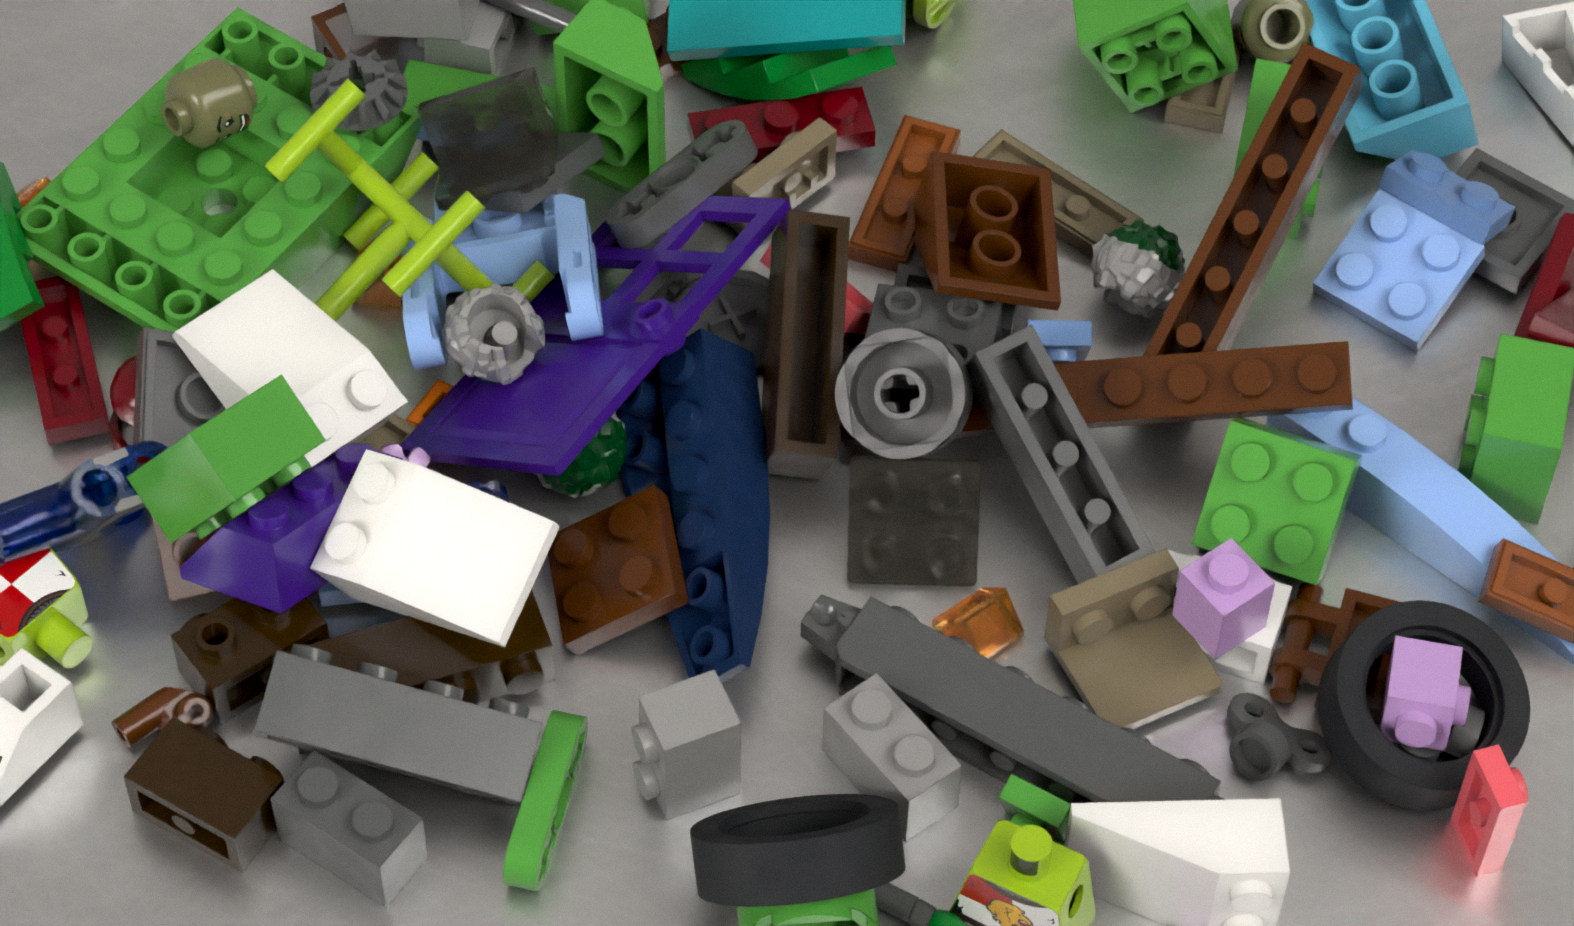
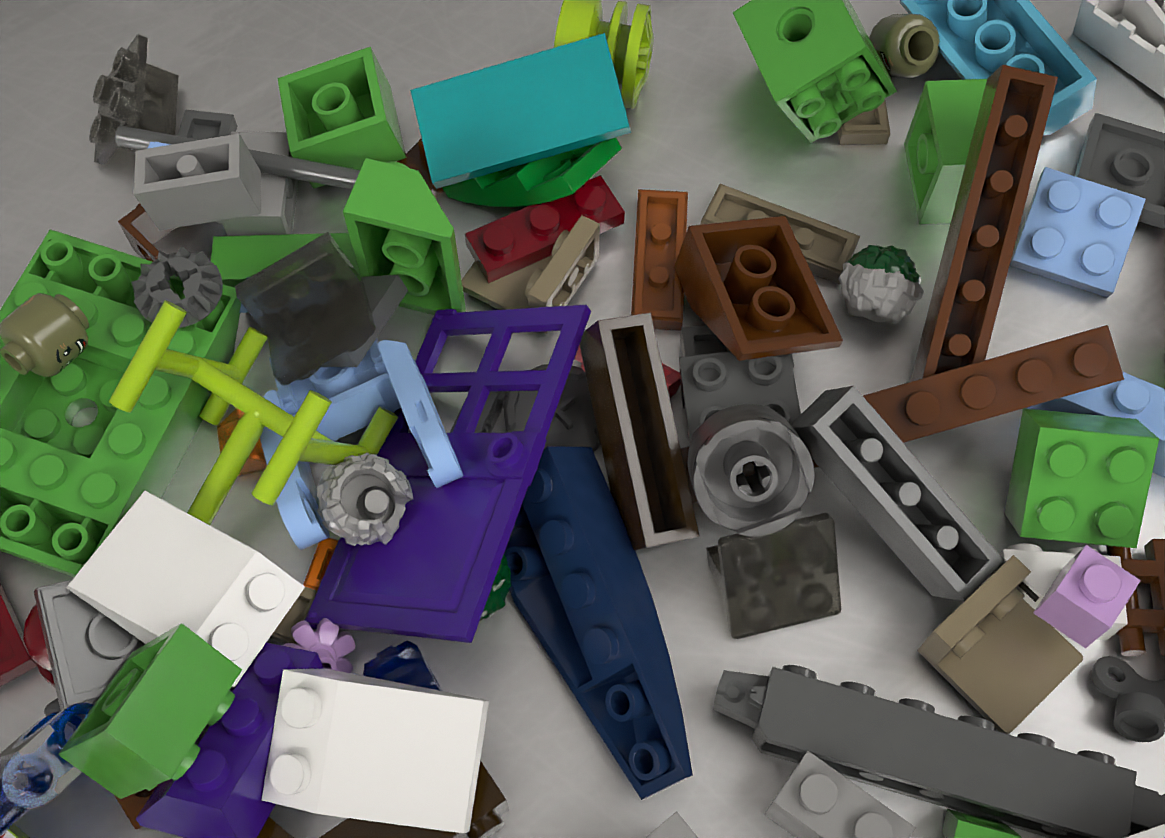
camera: 15 degrees left, 10 degrees up
reddish brown plate [548,485,689,655] -> none
dark grey beam [605,120,758,249] -> none
clear orange slope [932,587,1024,658] -> none
medium blue plate [1026,320,1092,363] -> none
medium blue plate [1378,150,1516,245] -> none

